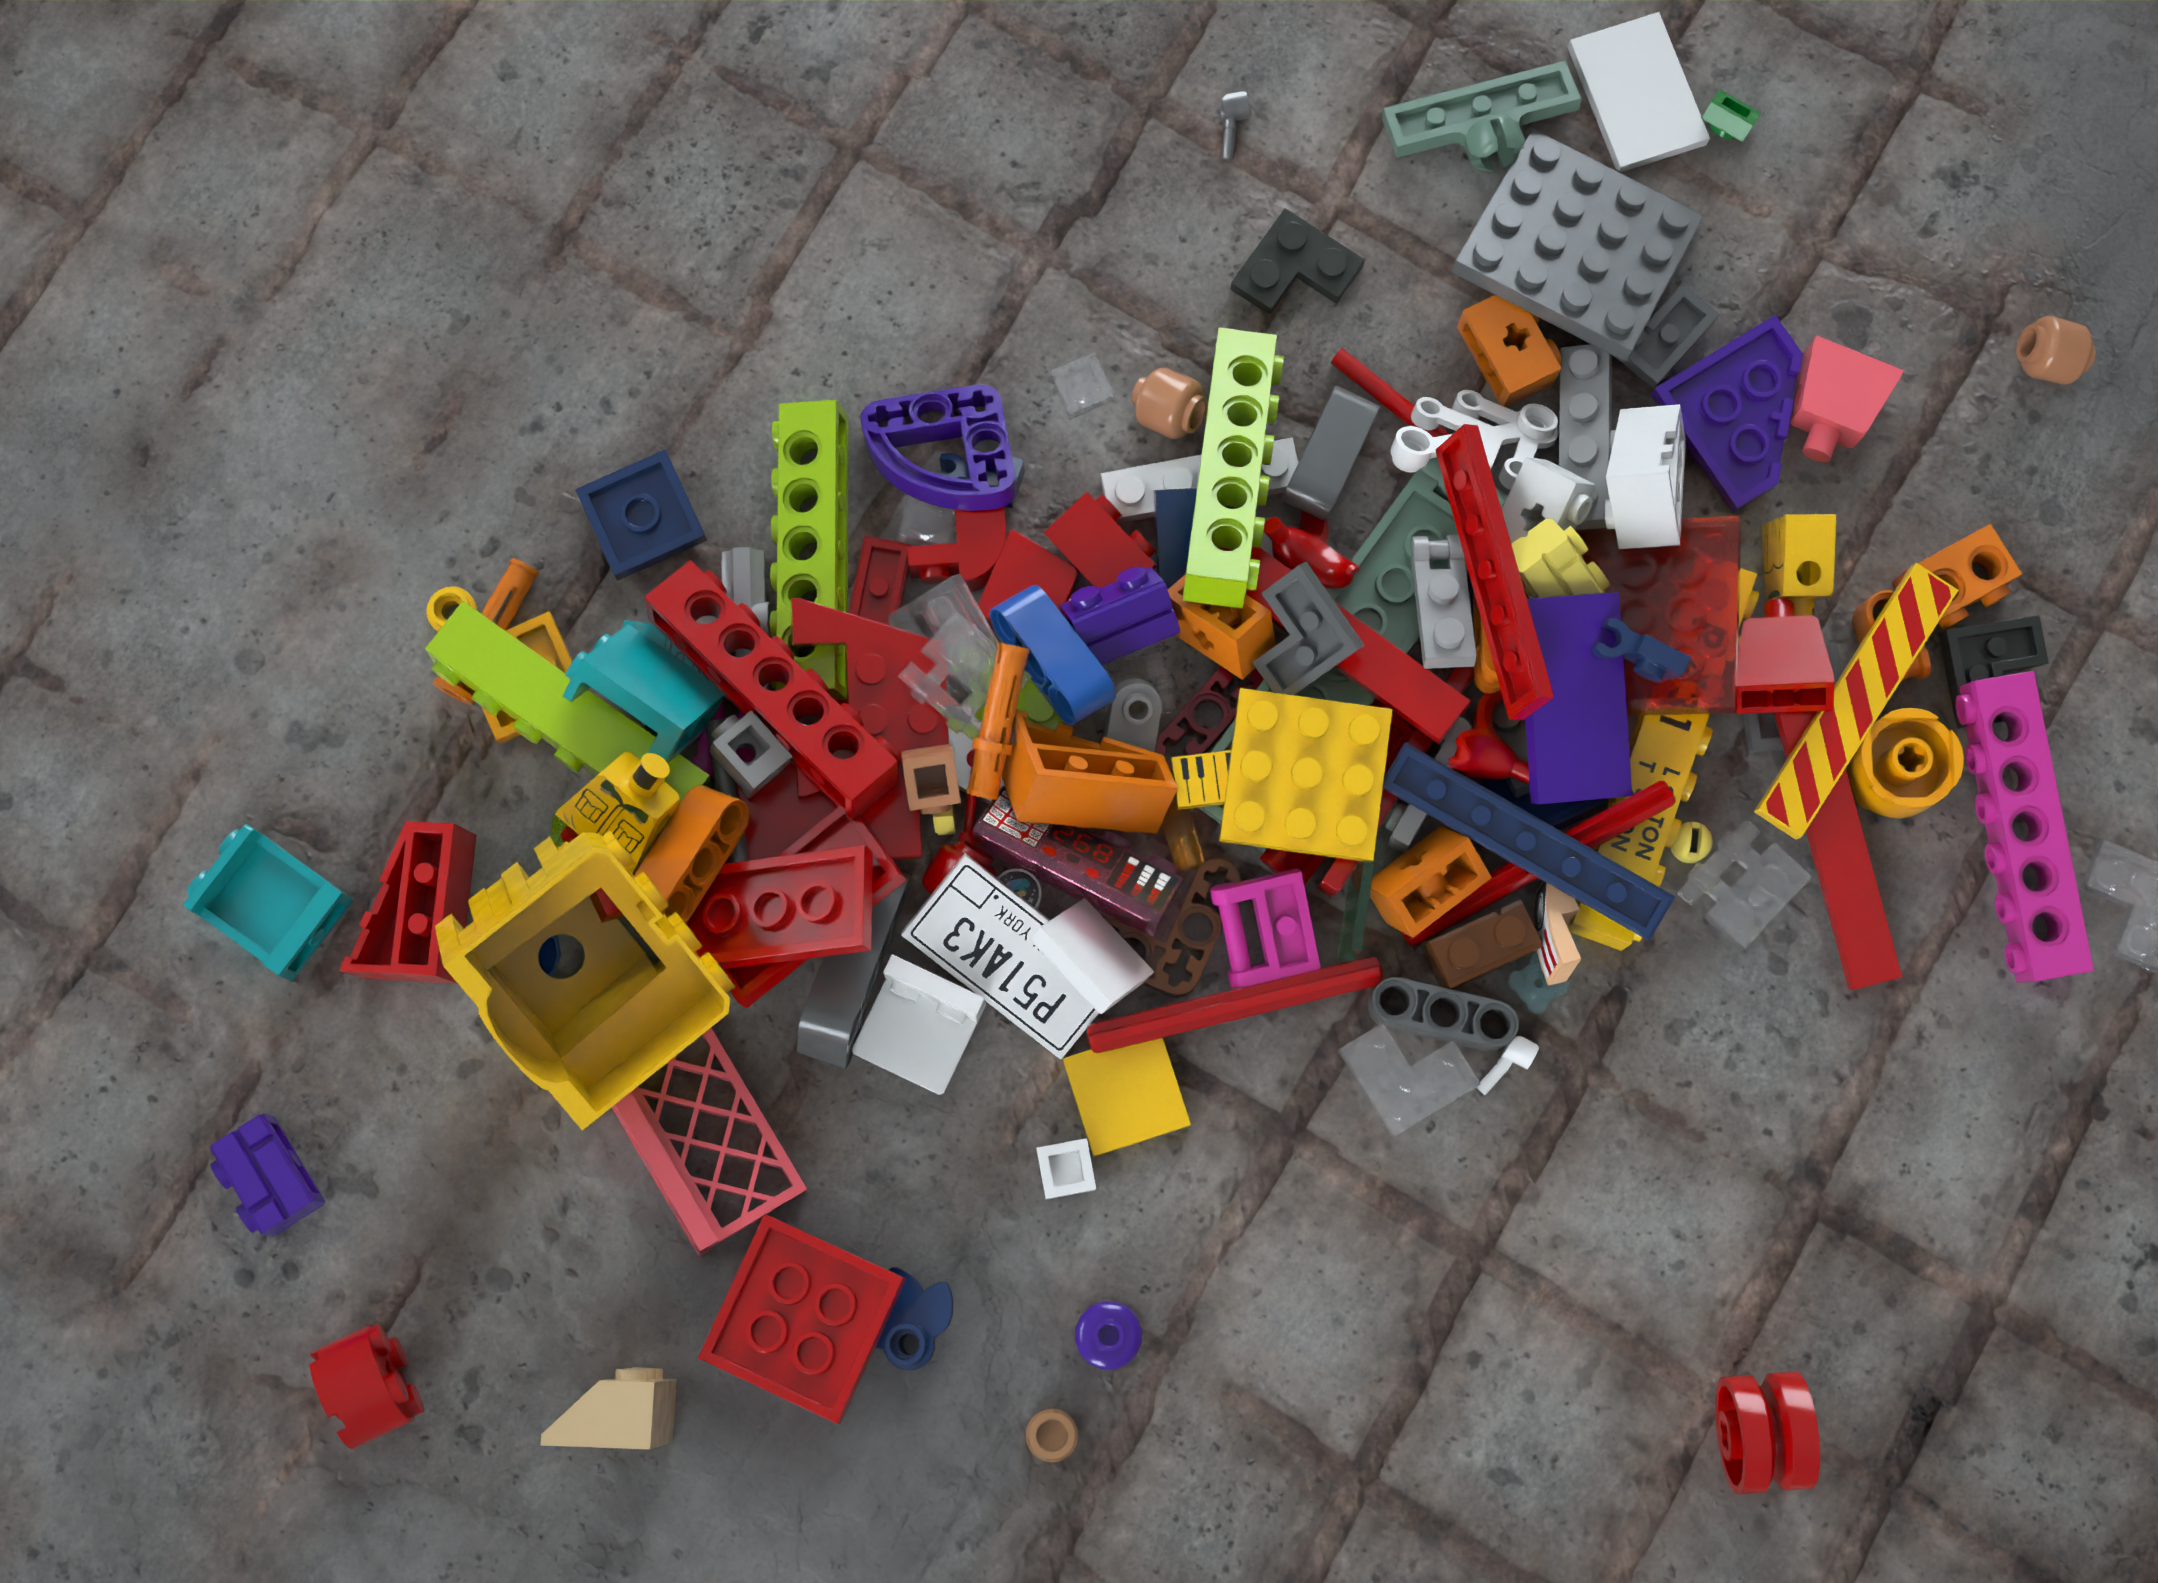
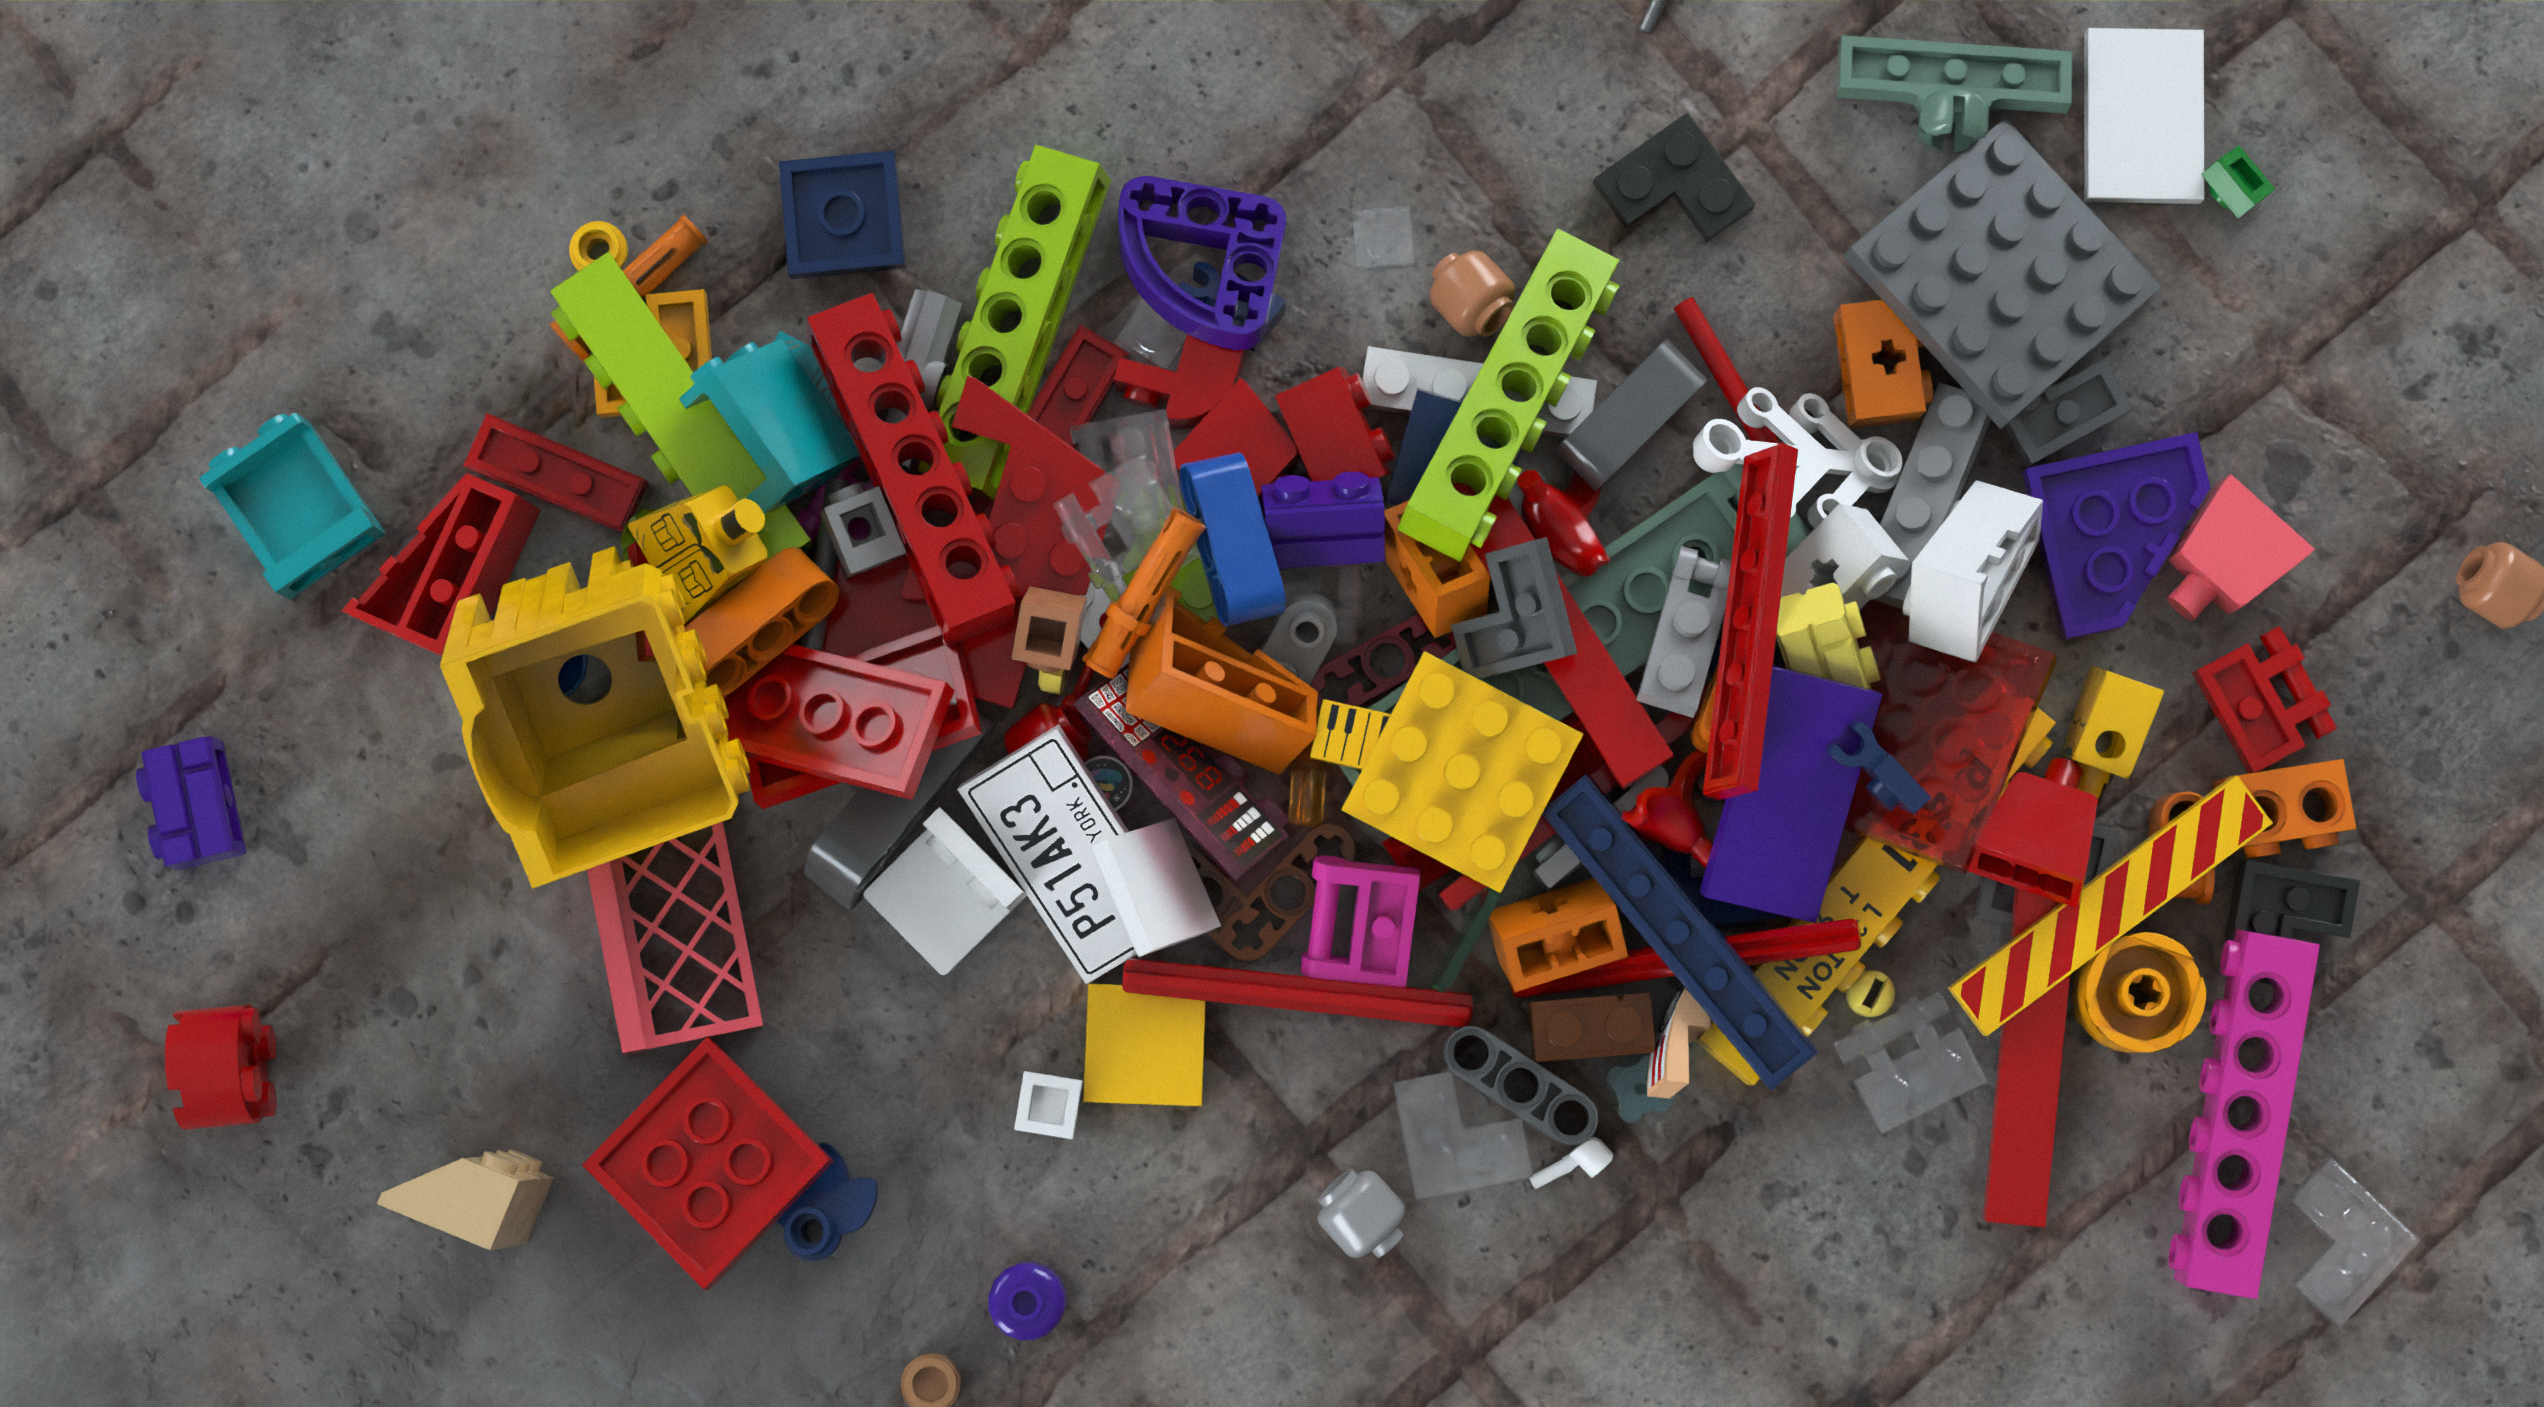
camera: 25 degrees right, 5 degrees up
none -> red tile [463,413,649,535]
none -> light grey head [1317,1168,1405,1258]
none -> red plate [2192,626,2337,774]

